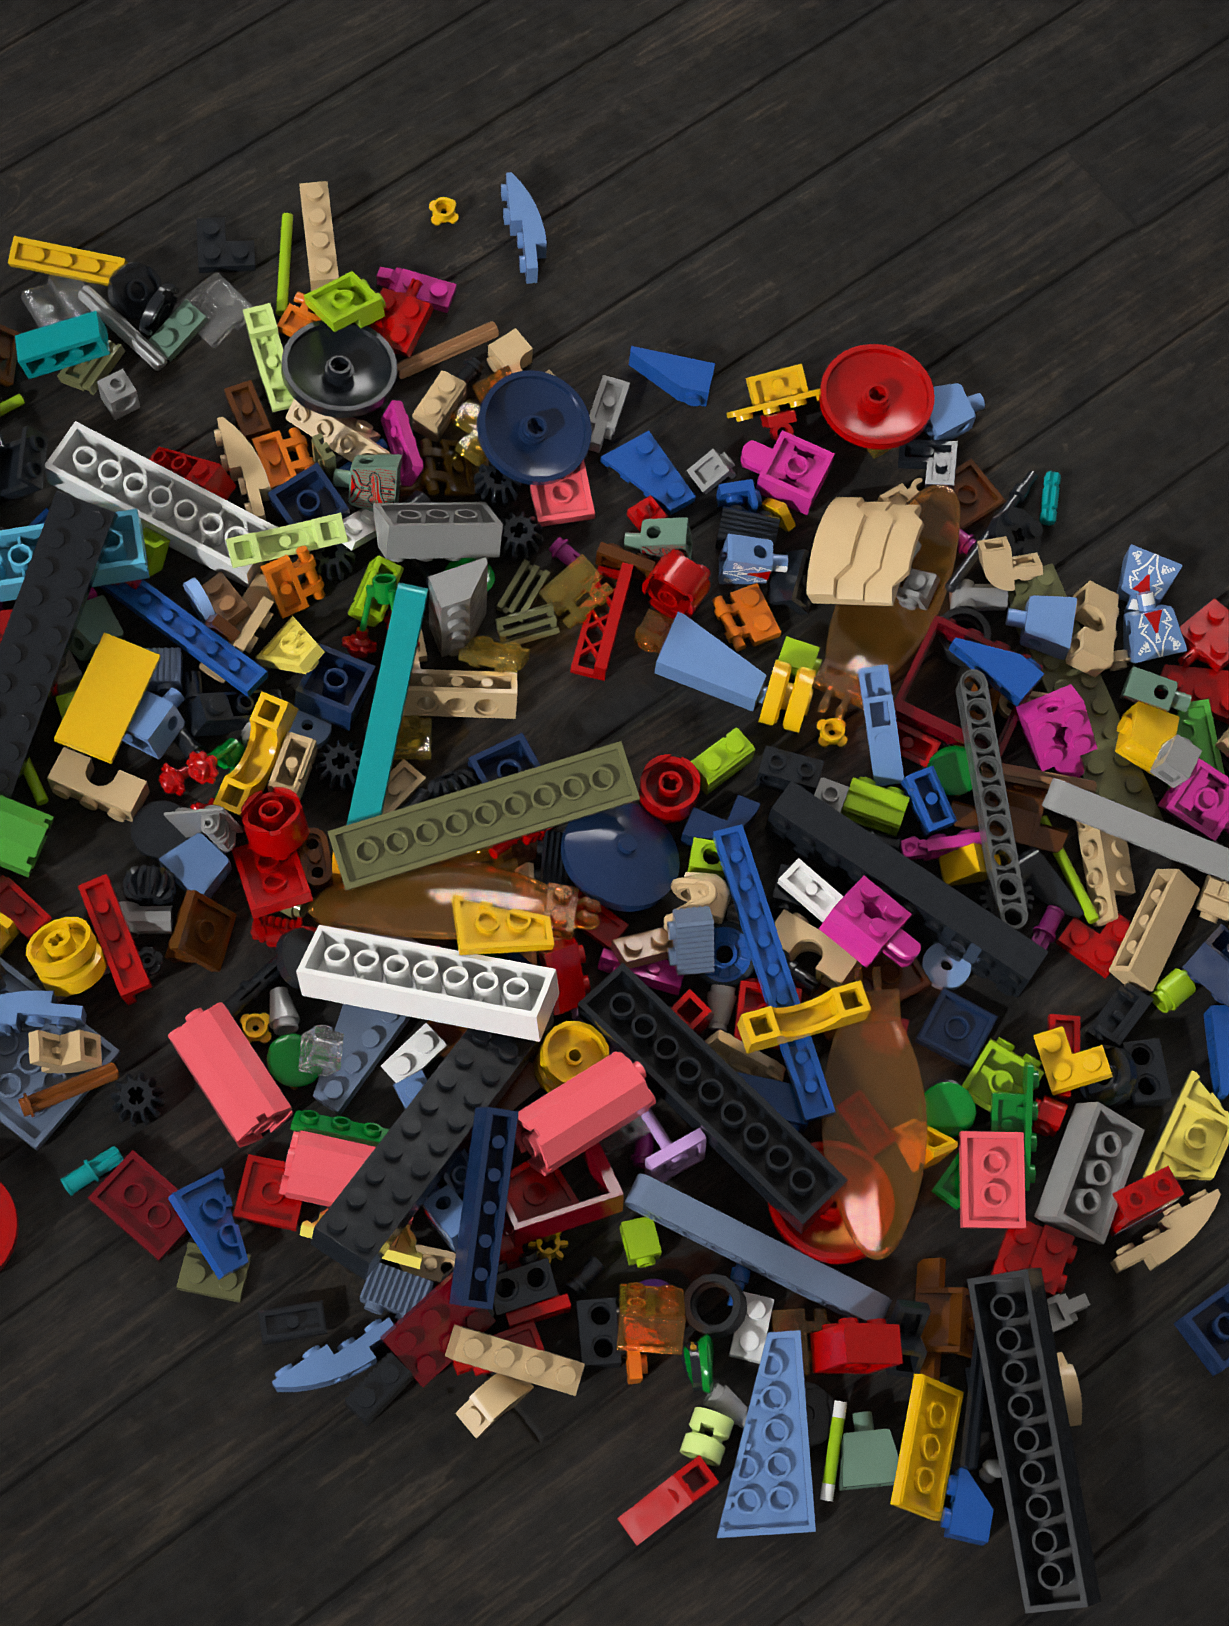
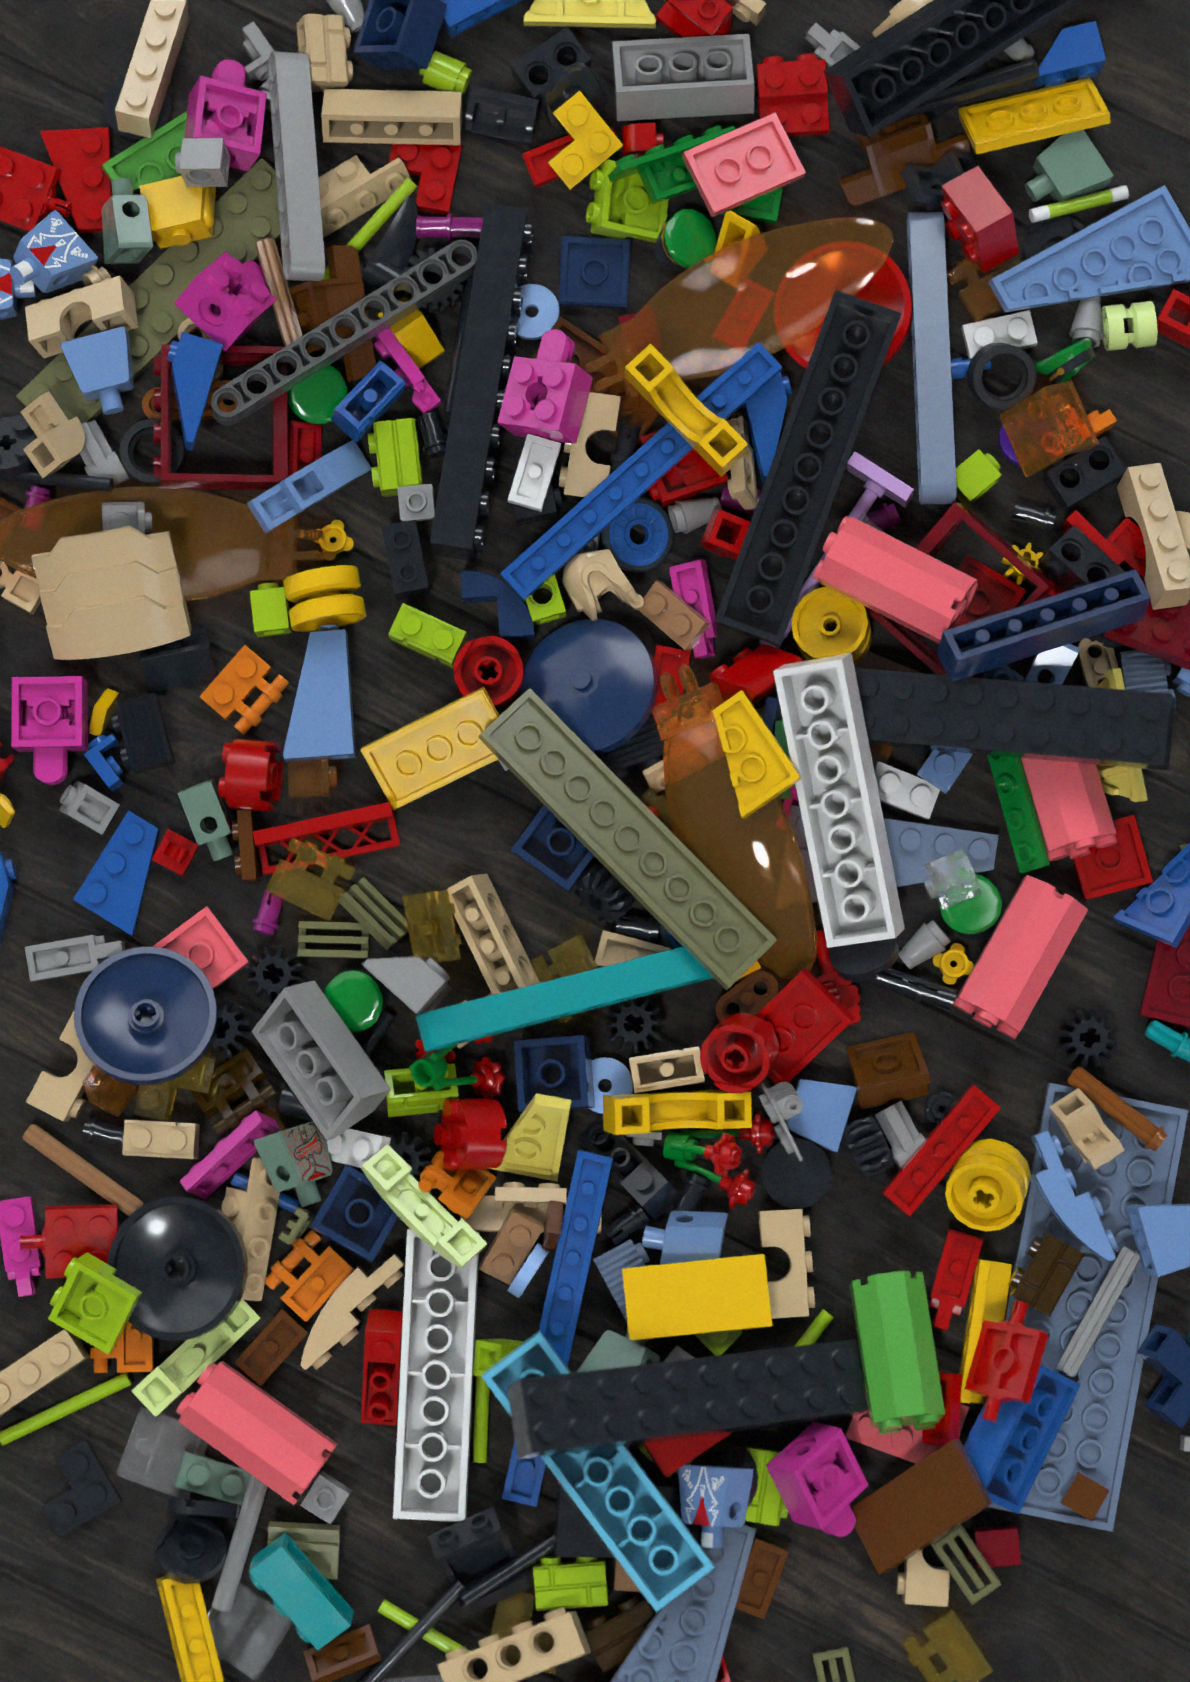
camera: 105 degrees left, 15 degrees up
sand blue brick [667,906,715,976] -> none
medium blue torso [719,534,788,584] -> none
none -> coral brick [176,1361,338,1505]
none -> yellow tile [361,687,500,810]
none -> red brick [434,1098,507,1171]

